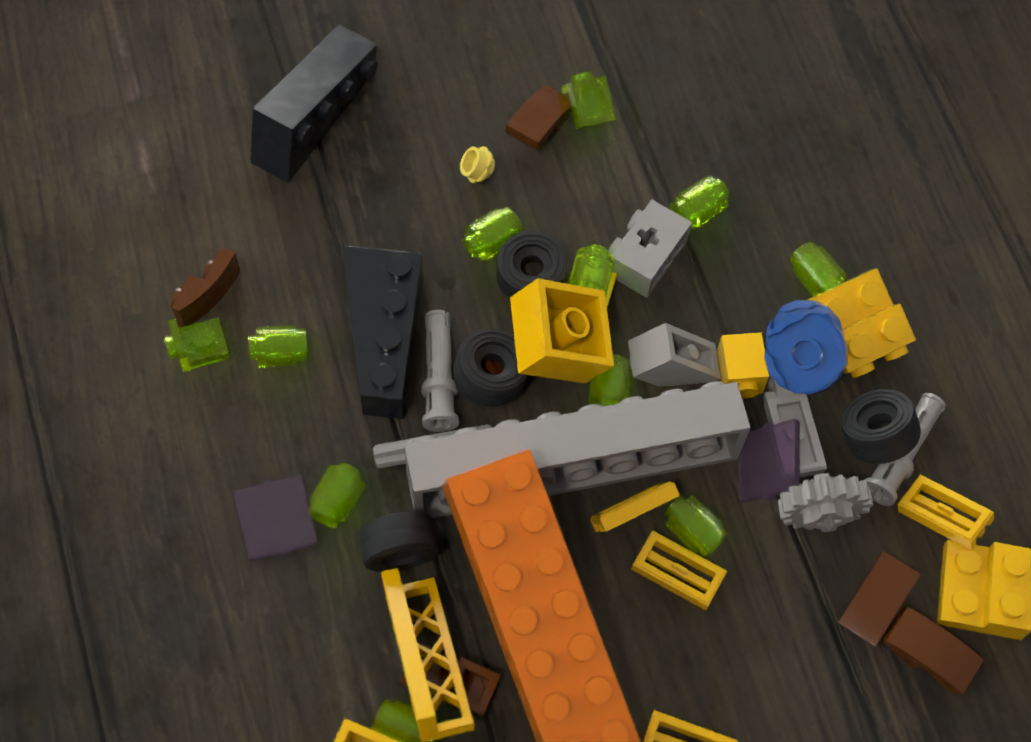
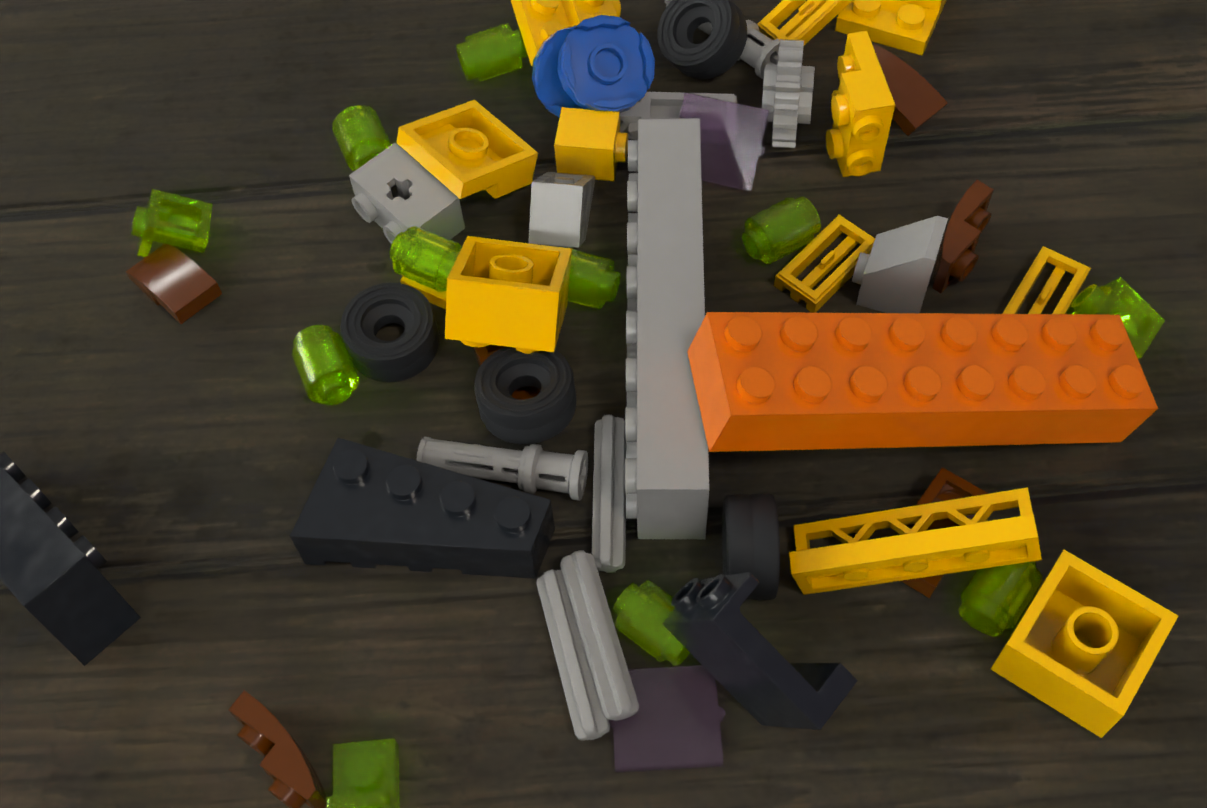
camera: 70 degrees left, 5 degrees down
clear neon green brick [248,325,307,367] -> none
light yellow plate [460,147,495,183] -> none
yellow tile [590,481,680,532] -> none
reddish brown slope [882,607,984,695] -> none
none -> yellow plate [397,100,538,199]
none -> light grey axle [536,569,610,741]
none -> light grey axle [560,550,639,721]
none -> black panel [662,572,858,730]
none -> yellow plate [826,31,895,177]
none -> light grey slope [852,216,948,313]
none -> reddish brown slope [933,180,994,293]

